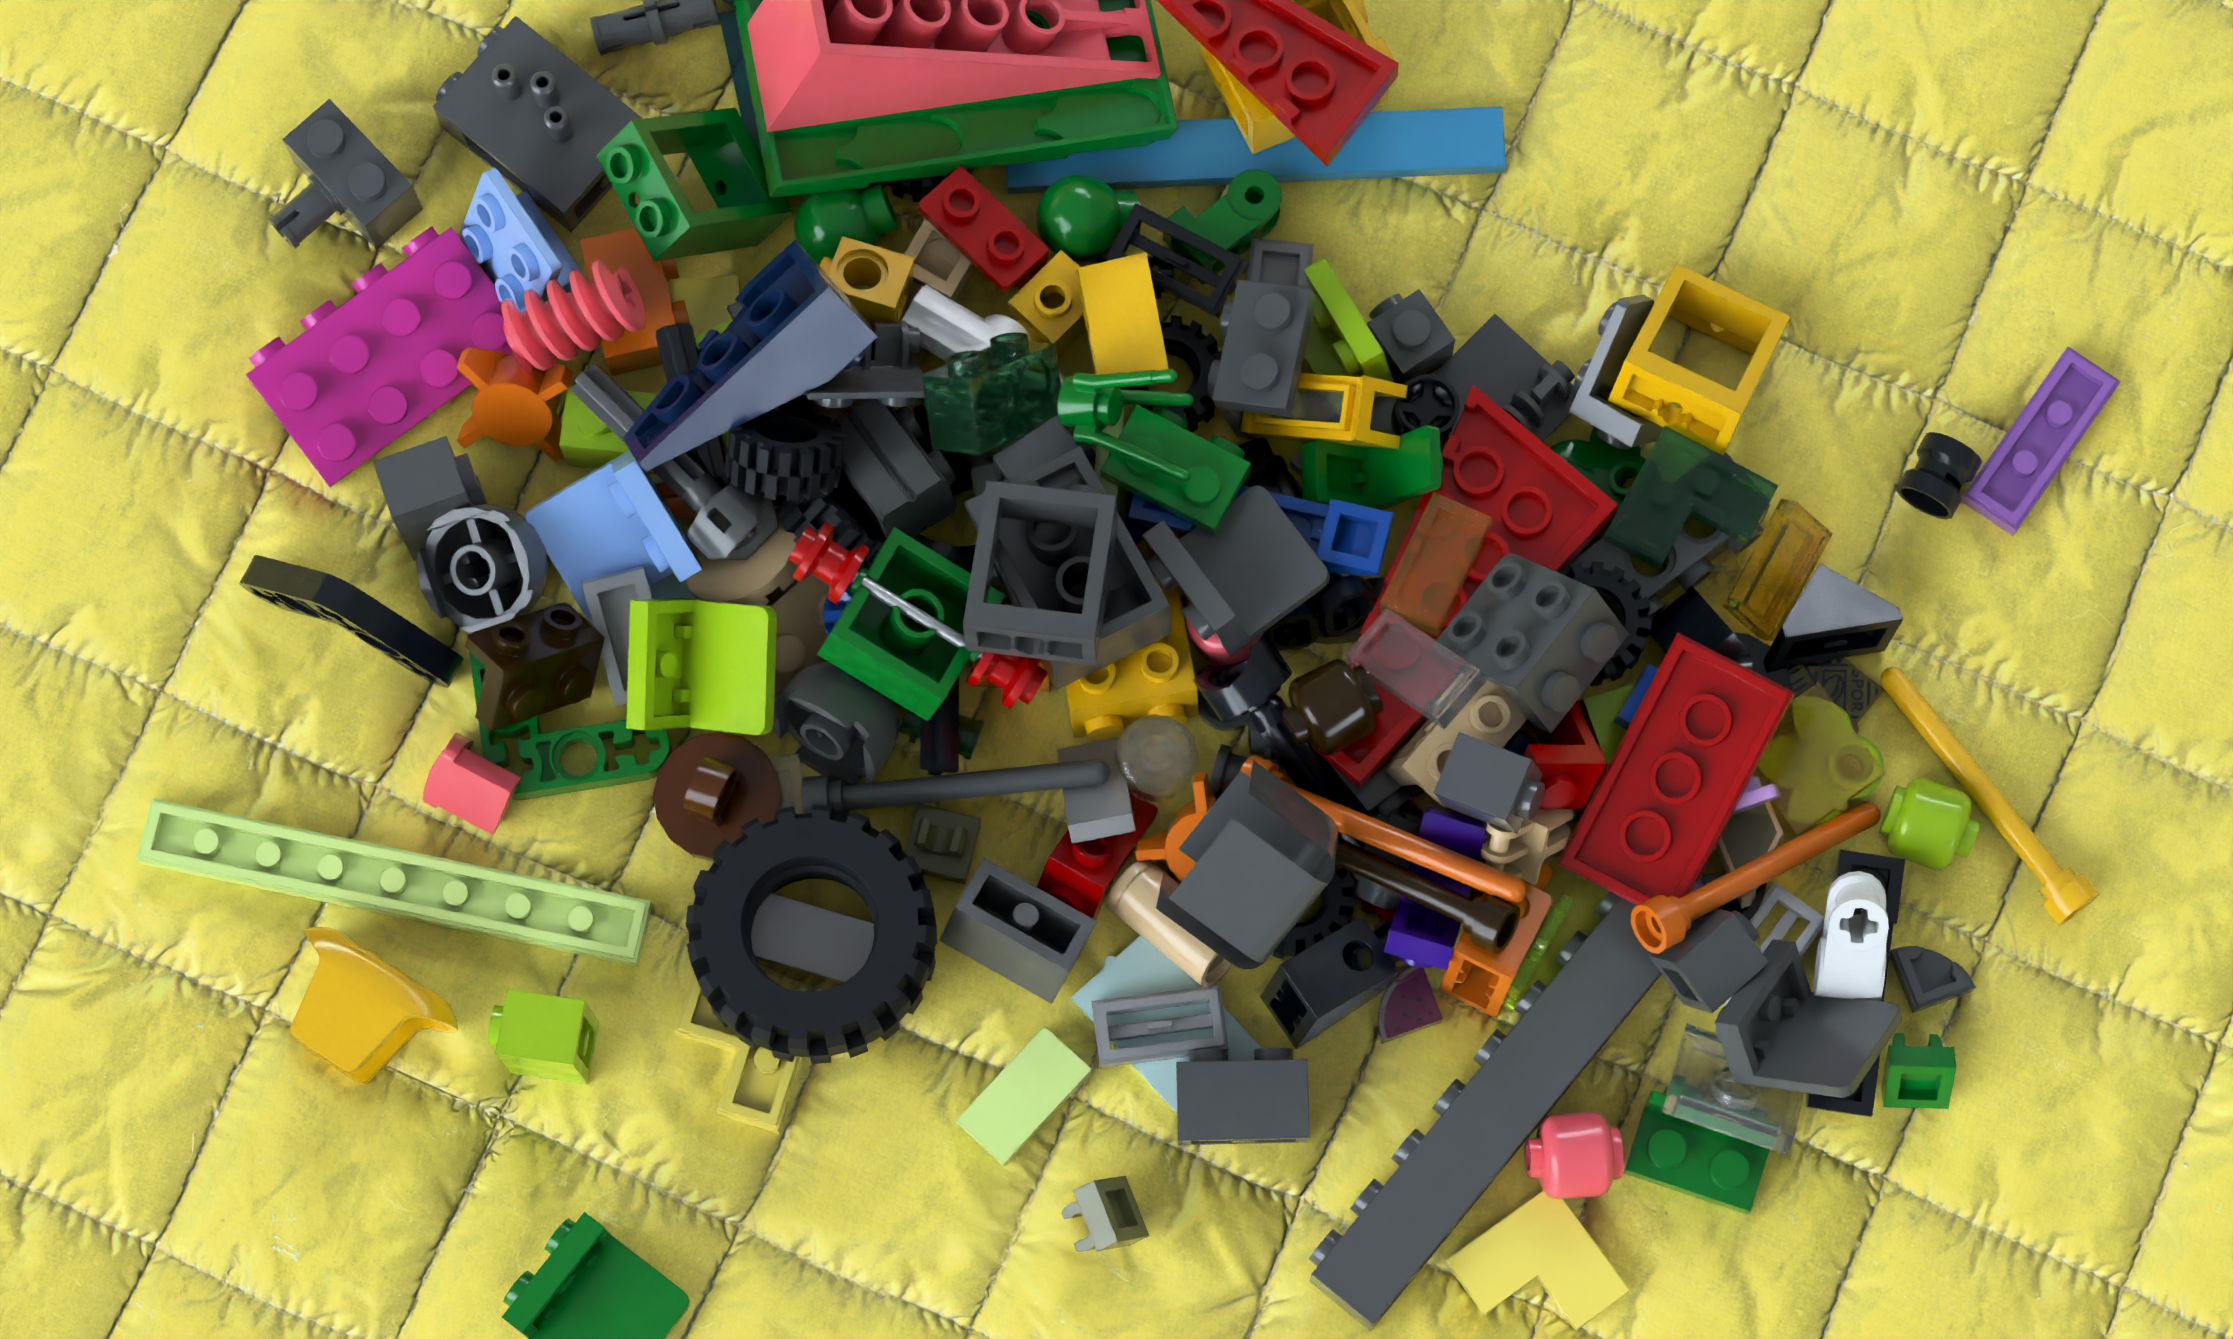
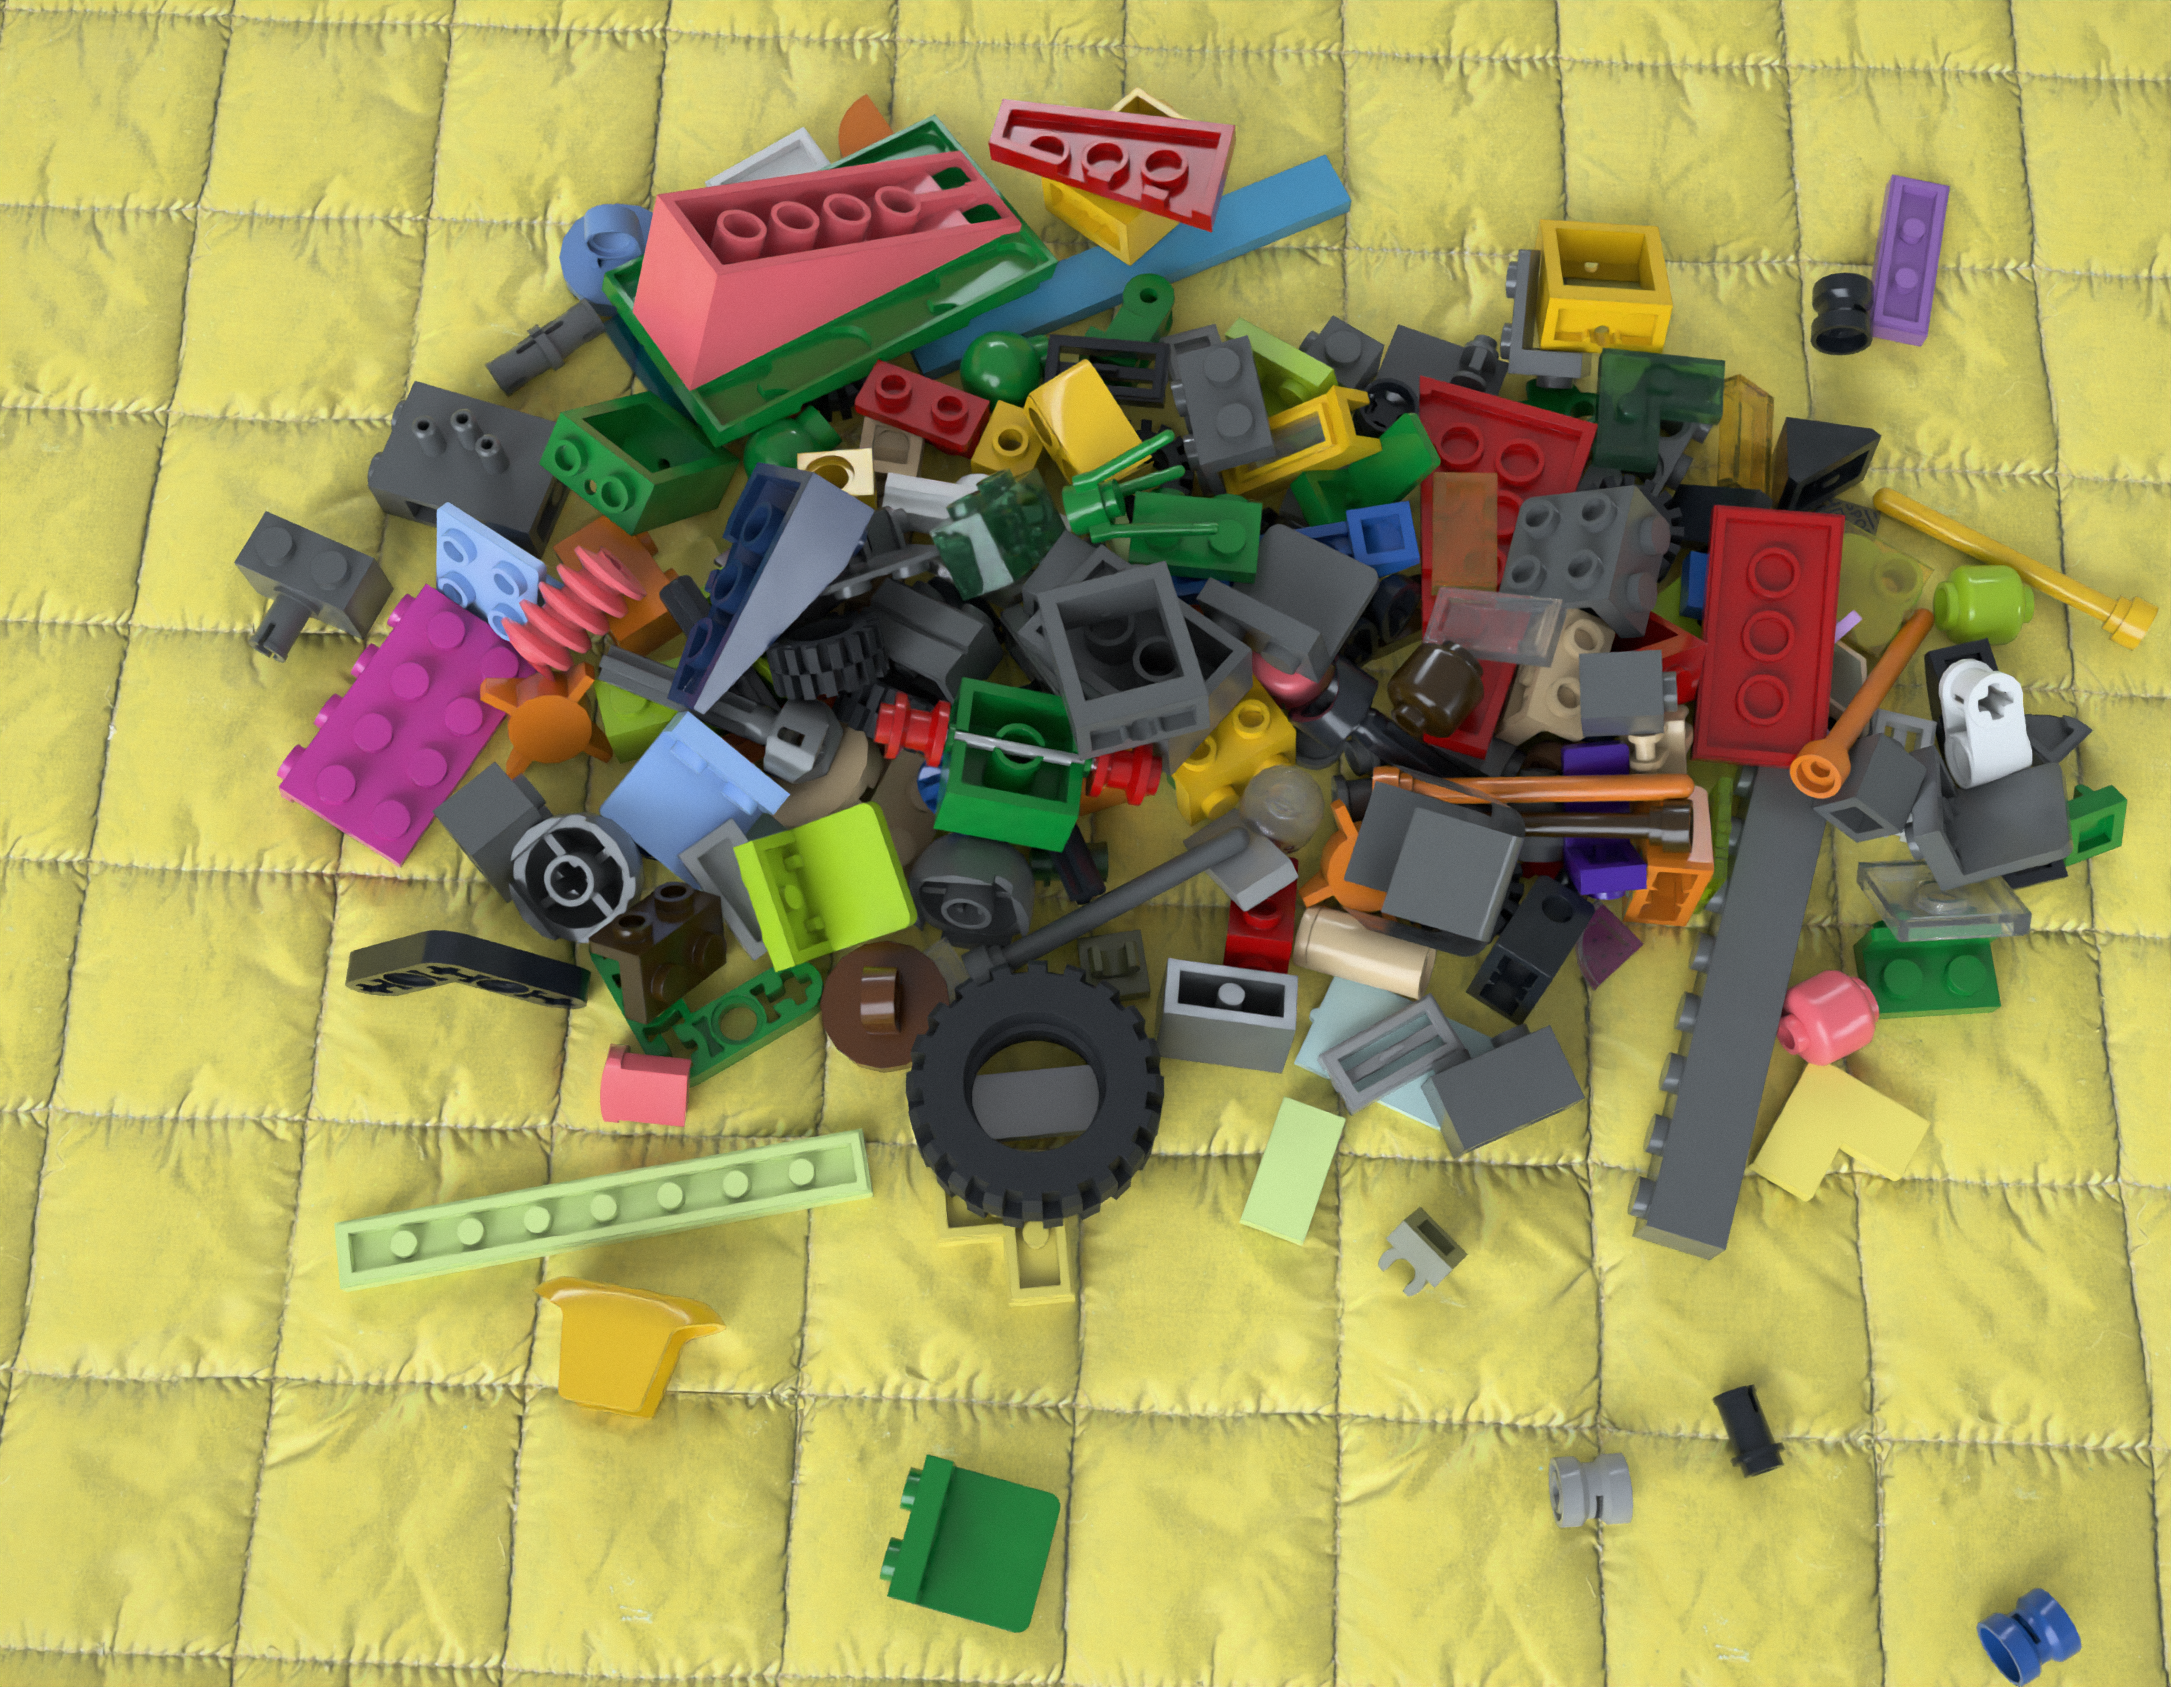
camera: 25 degrees left, 5 degrees down
lime brick [488,989,599,1085] -> none

